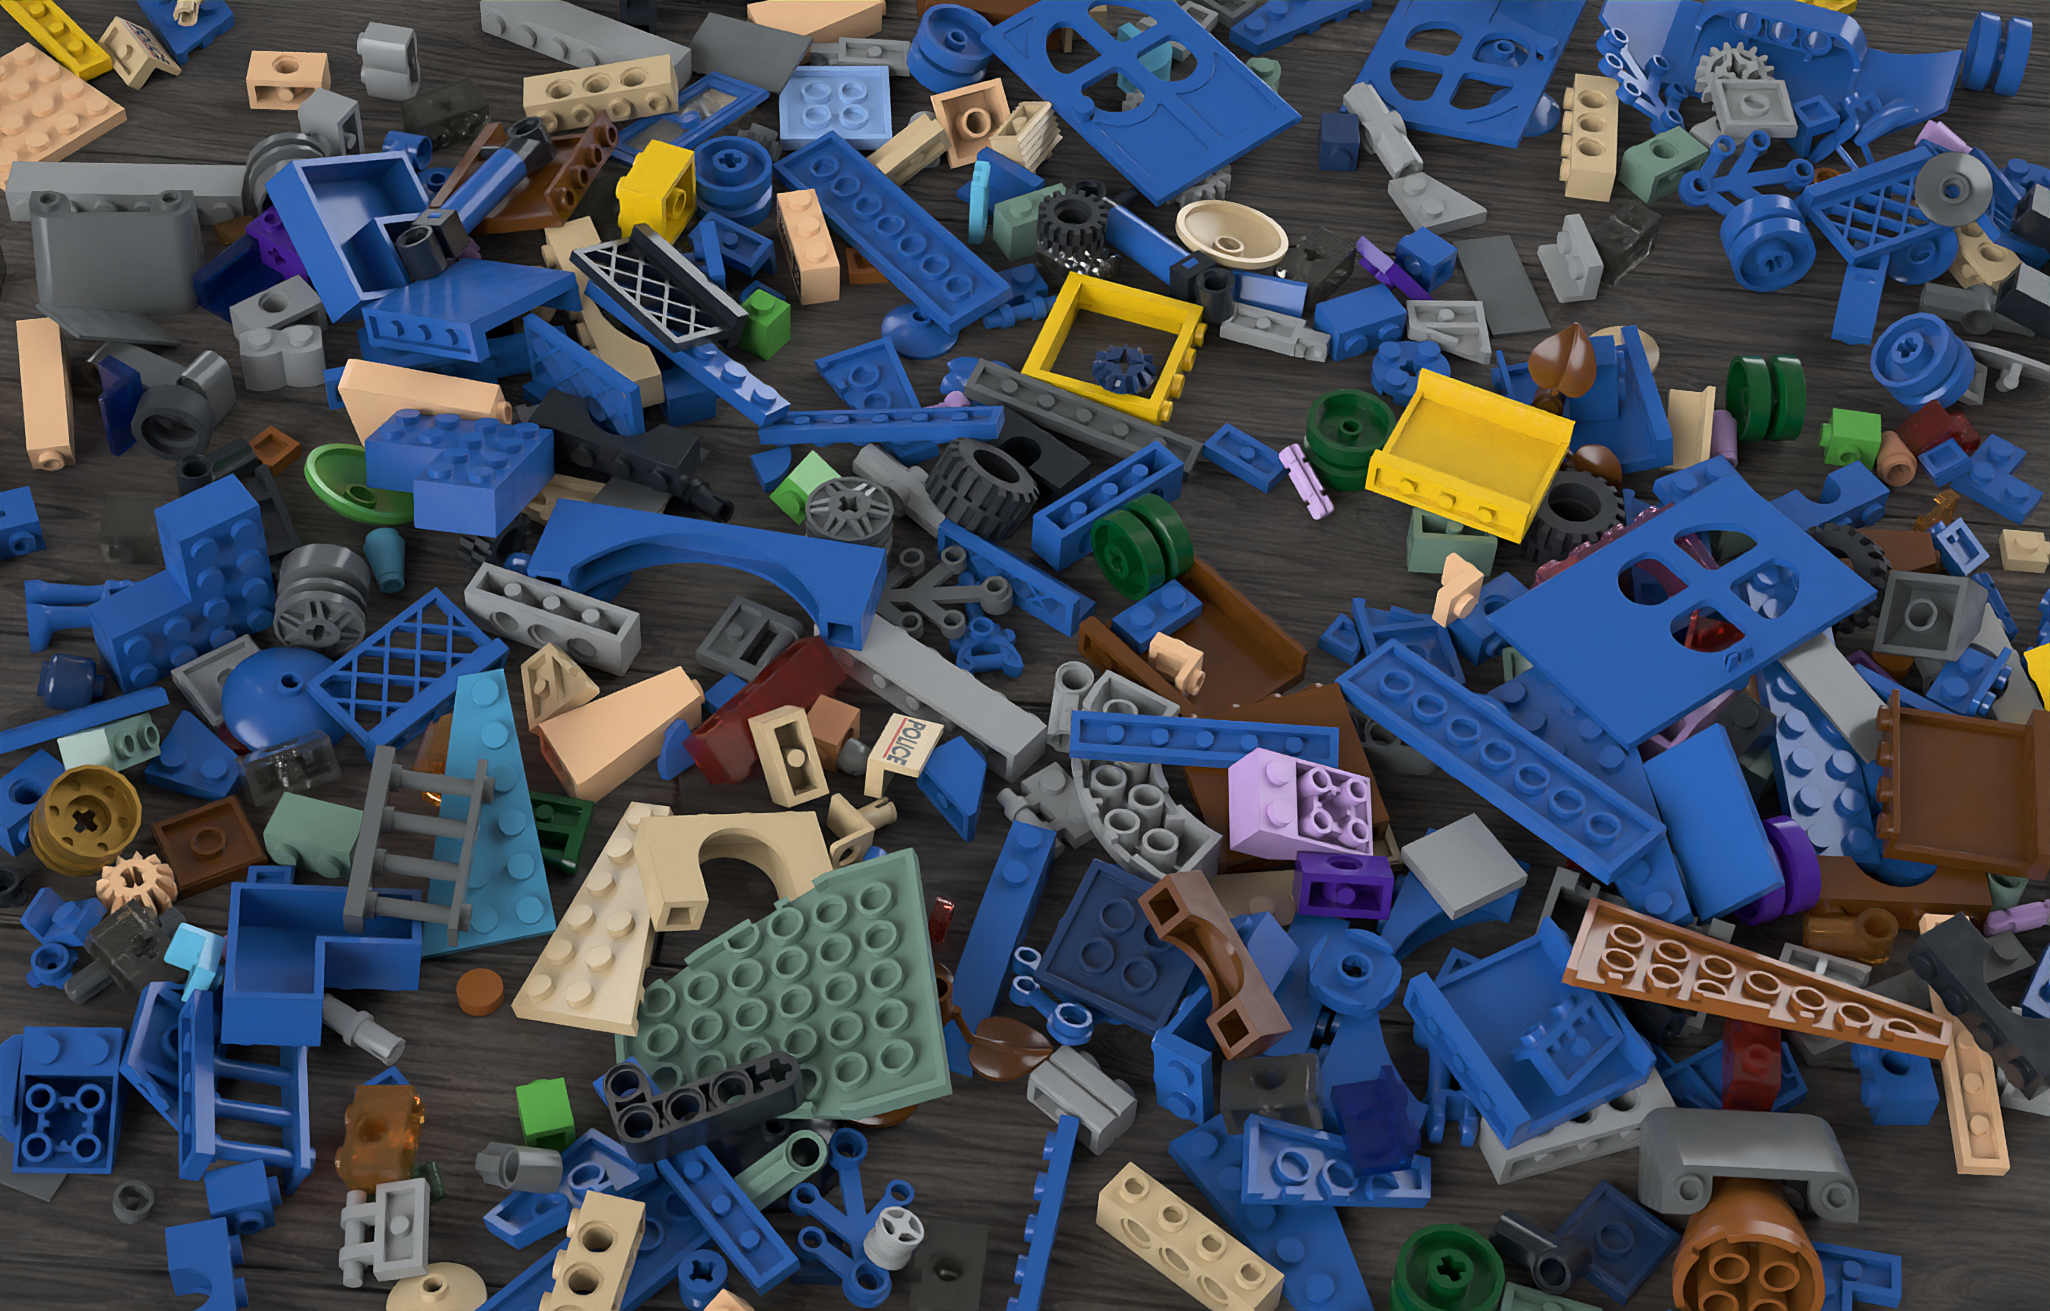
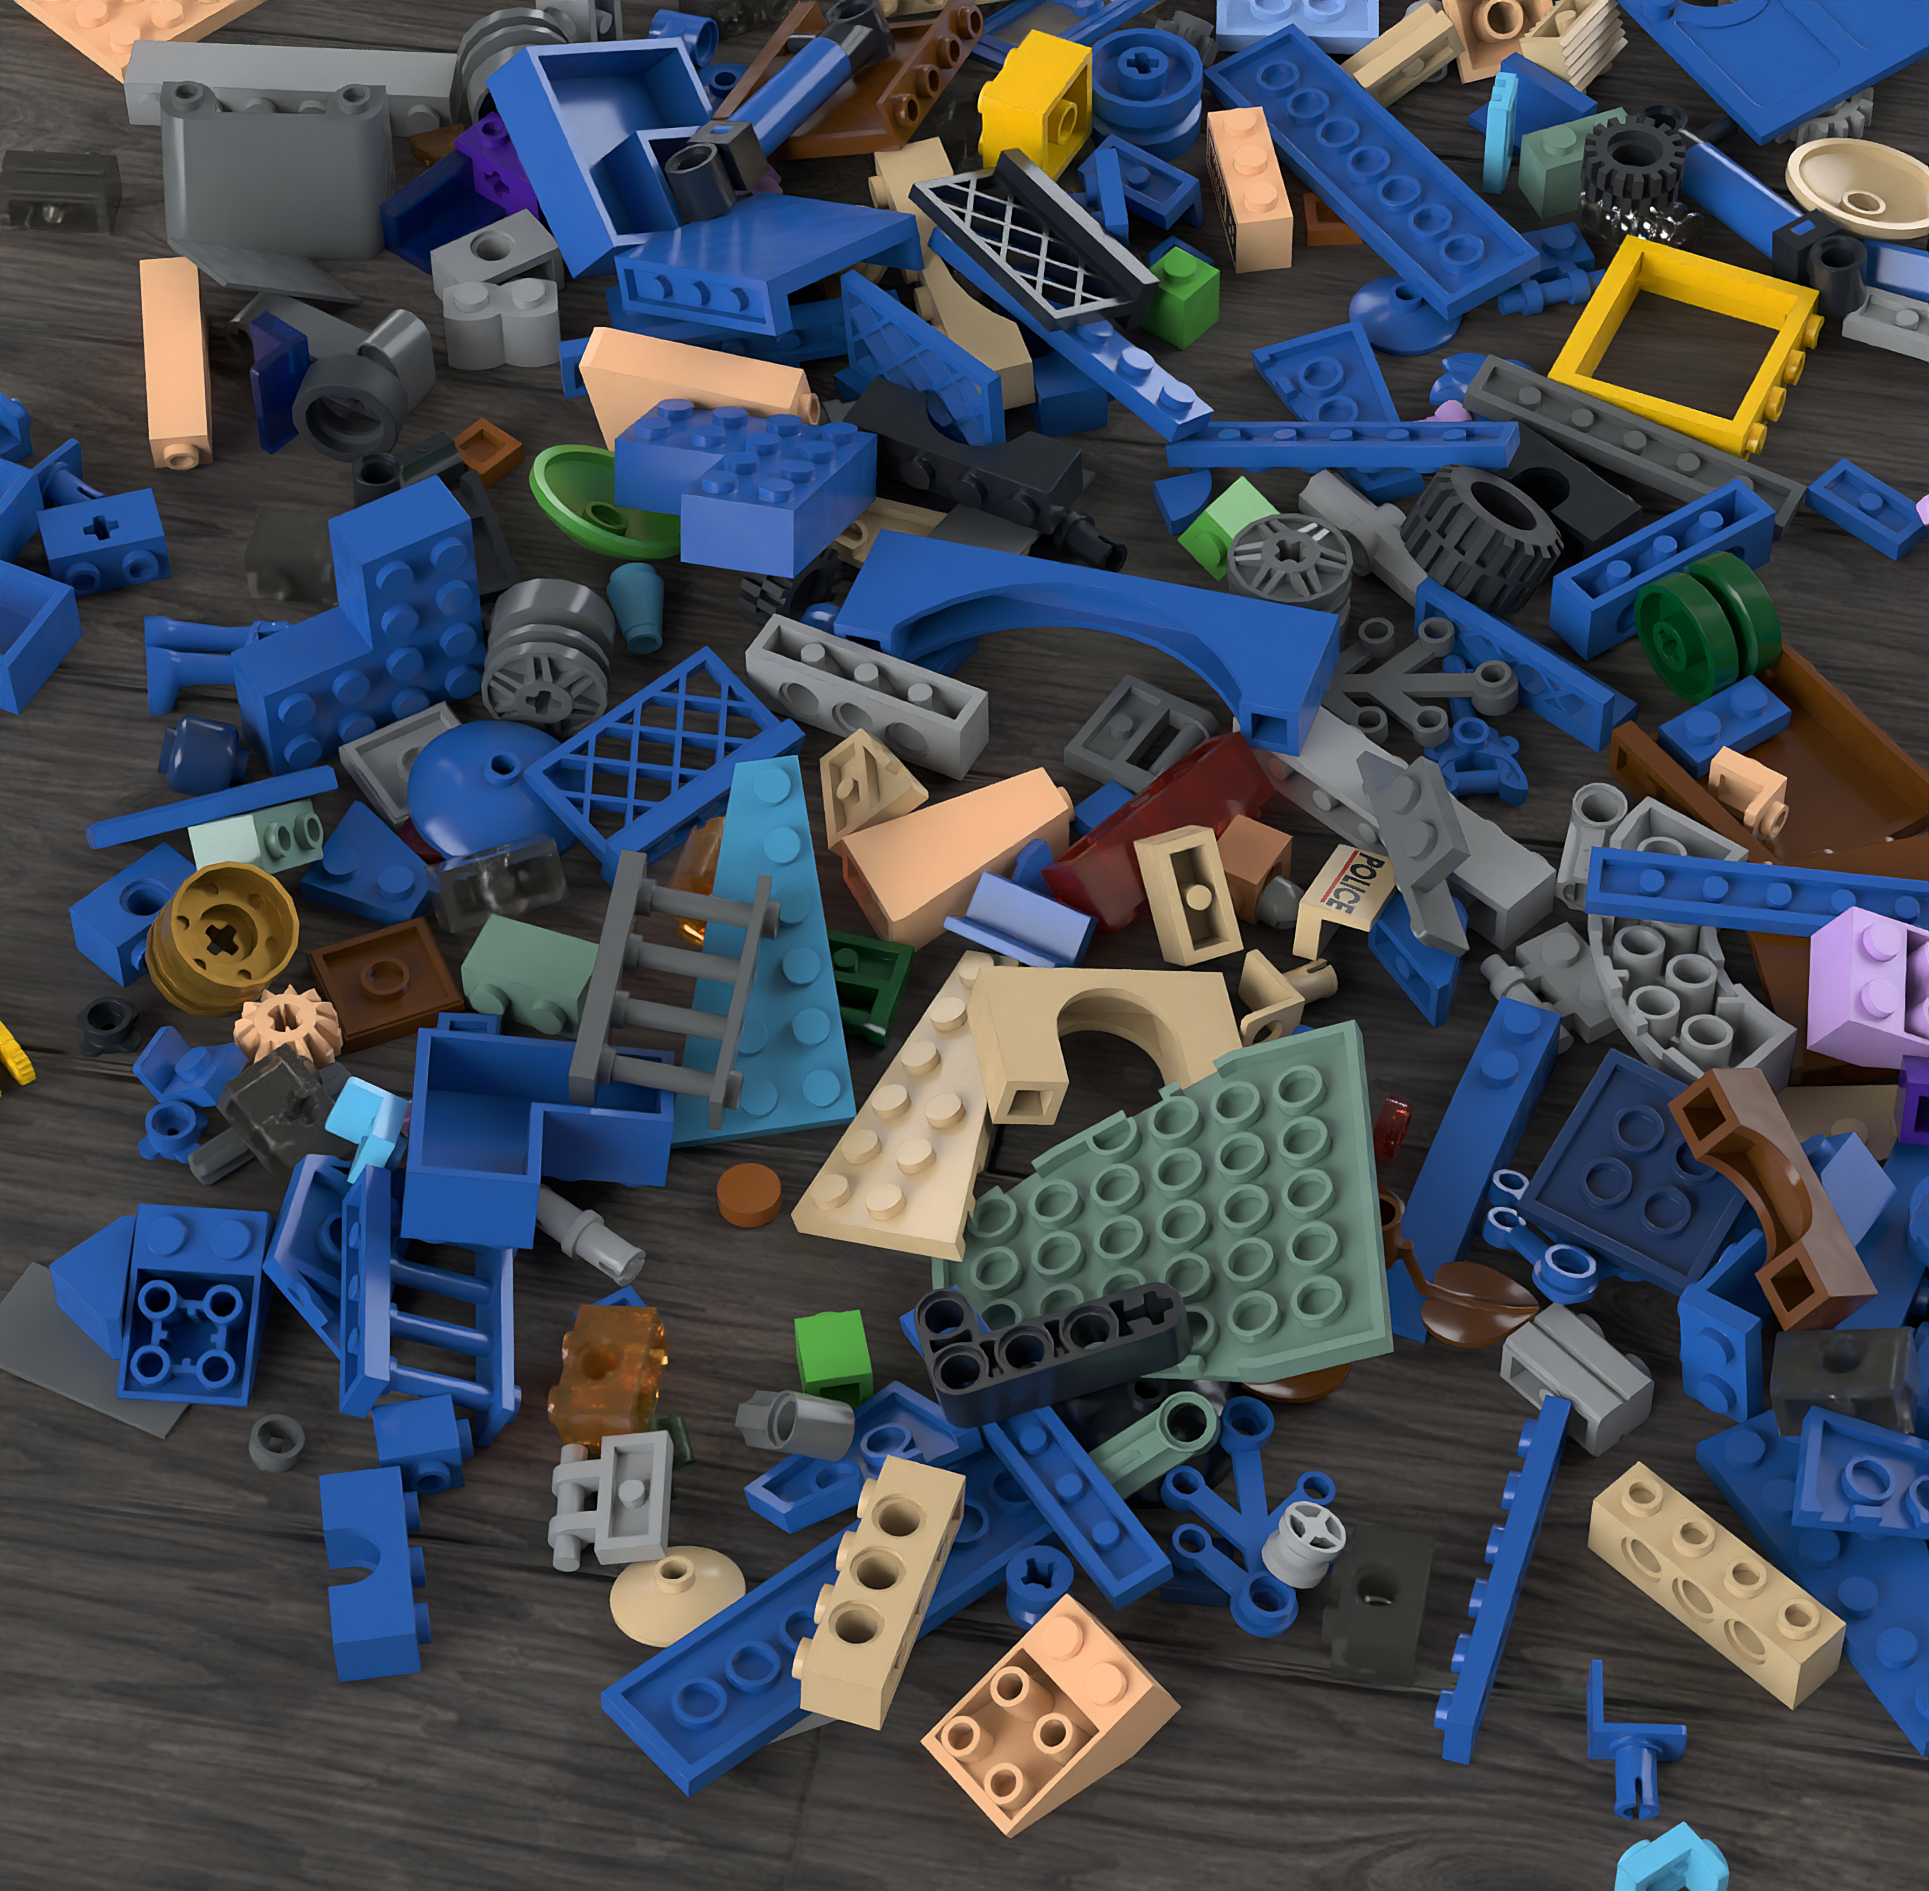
camera: 10 degrees right, 0 degrees up
dark blue gear [1092,342,1157,394] -> none
none -> panel [943,871,1099,968]
none -> dark grey bracket [1356,751,1471,957]

